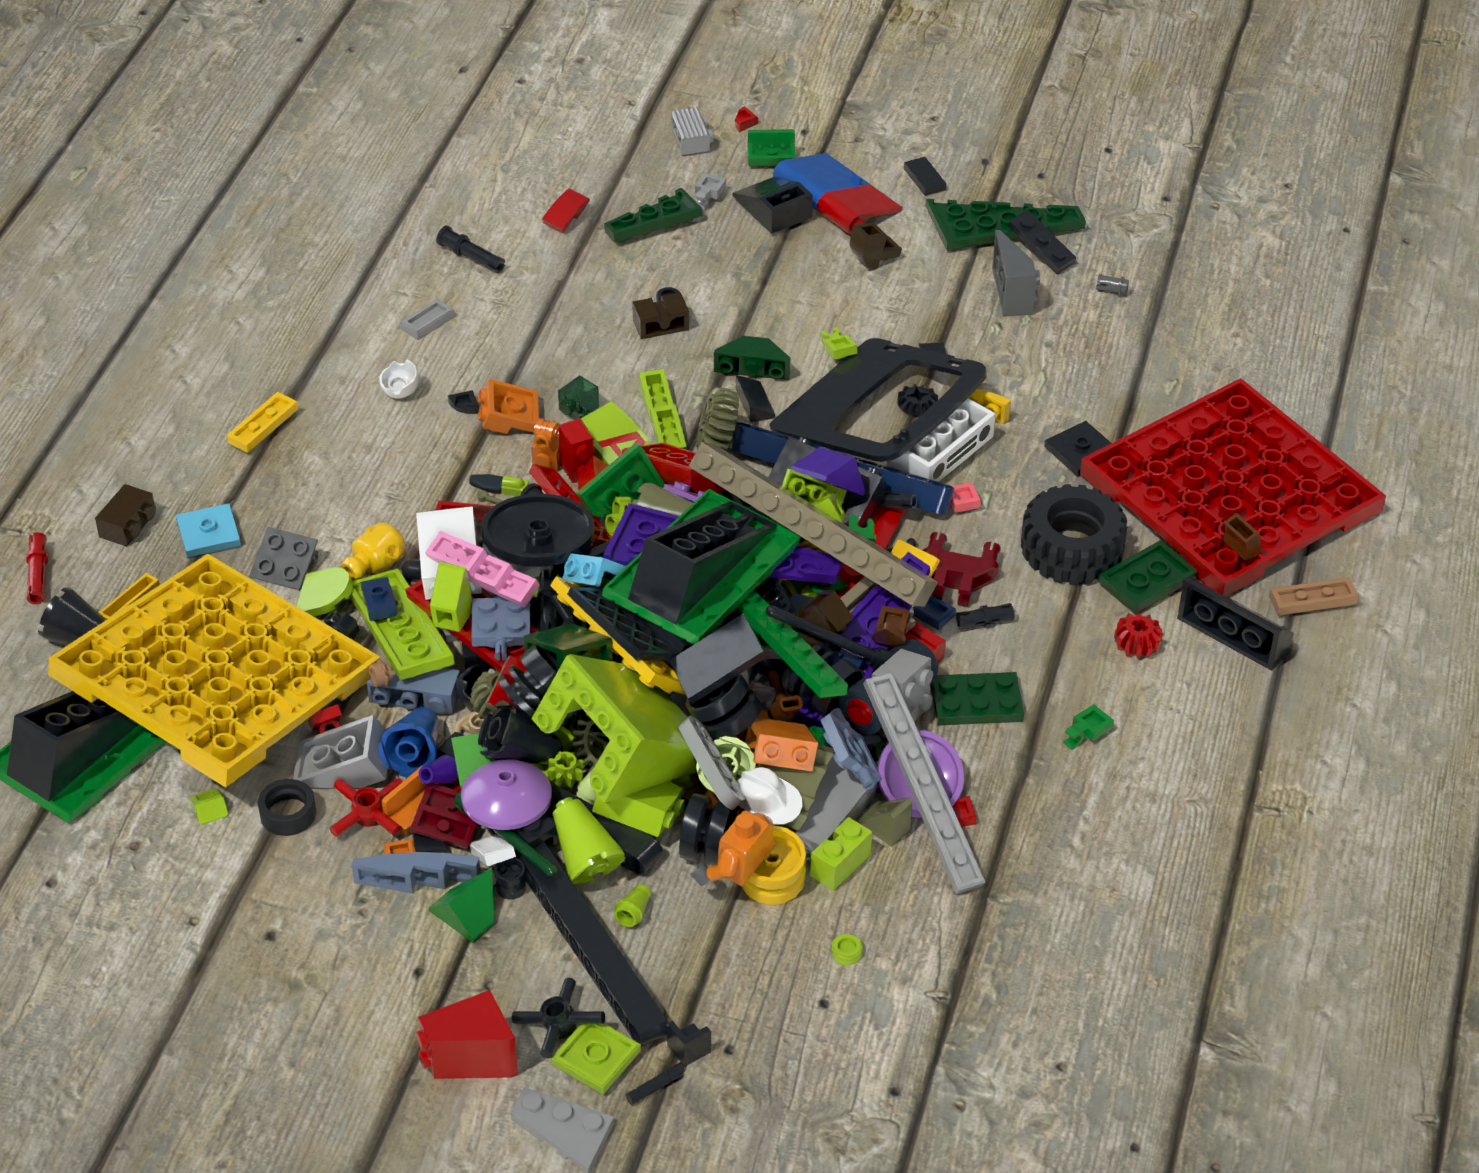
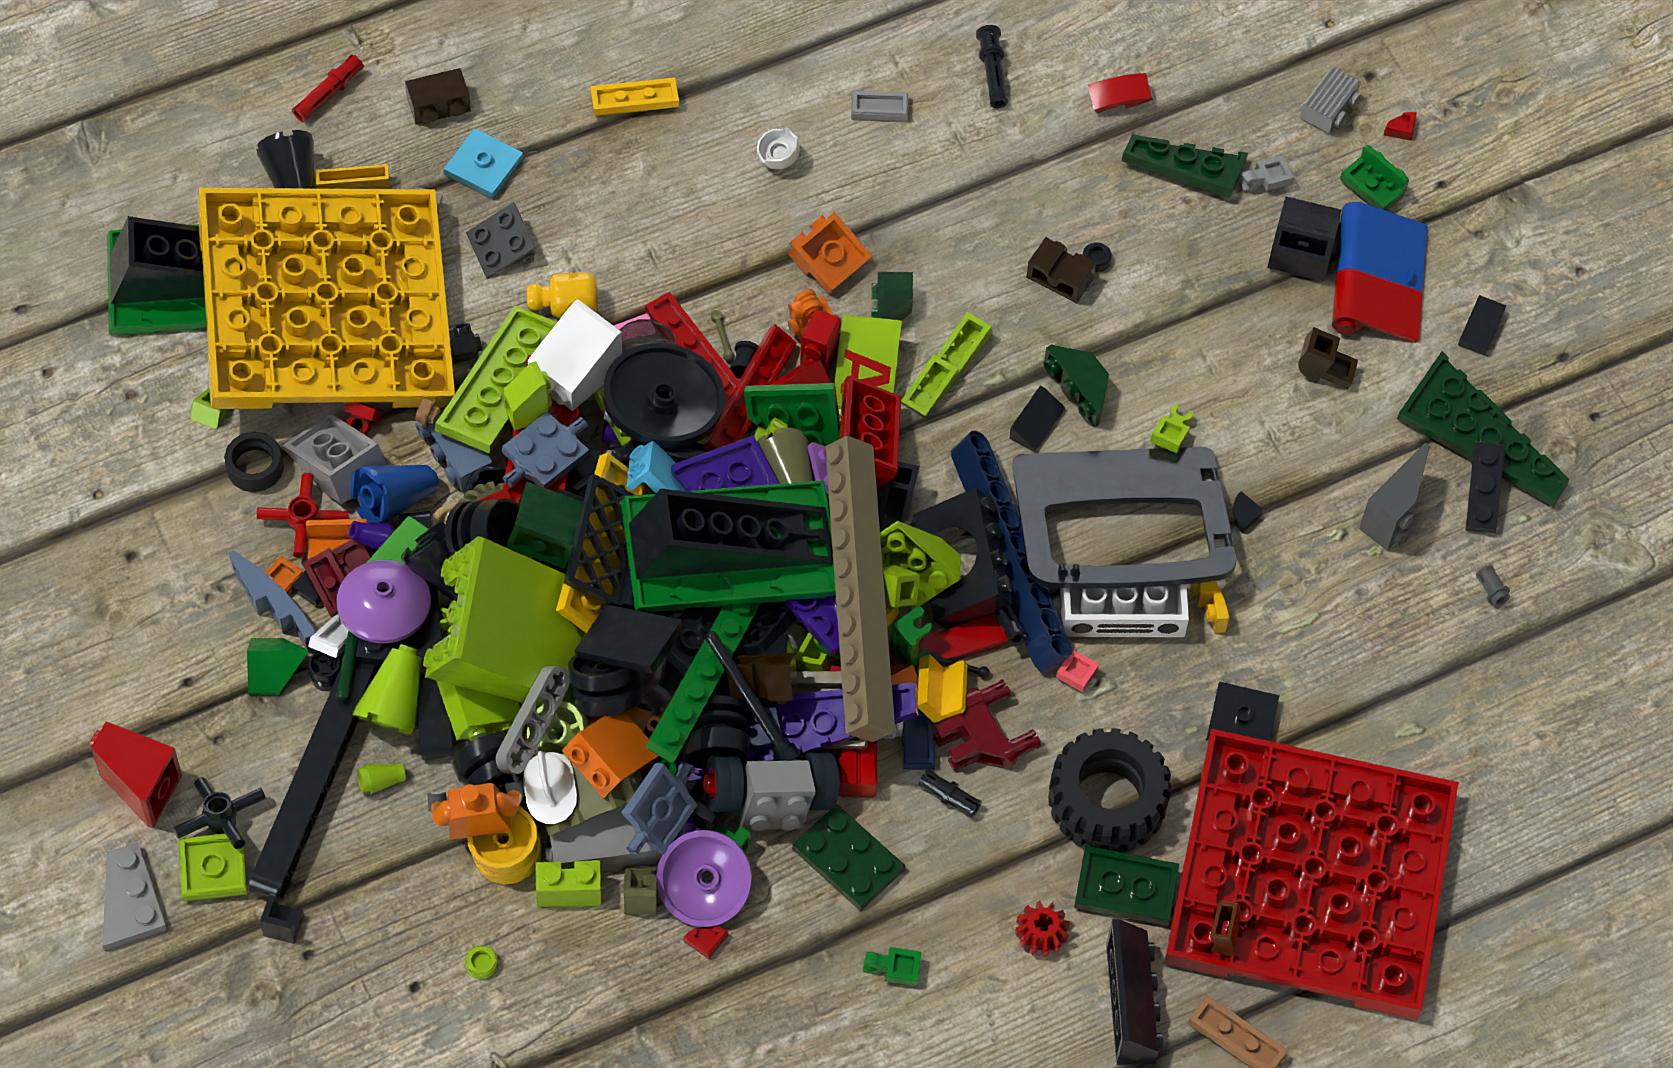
camera: 45 degrees right, 15 degrees up
lime tile [297,567,354,617] -> none
dark blue plate [360,577,398,621] -> none
bright pink slope [425,531,540,608] -> none
black tile [448,390,479,414] -> none
piece [469,474,529,496] -> none
black wheel [625,1061,685,1105] -> none
olive gear [696,387,739,452] -> none
dark purple slope [791,447,865,496] -> none
light grey tile [863,672,985,894] -> none
reddish brown tile [872,606,910,646] -> none
black gear [897,384,938,416] -> none

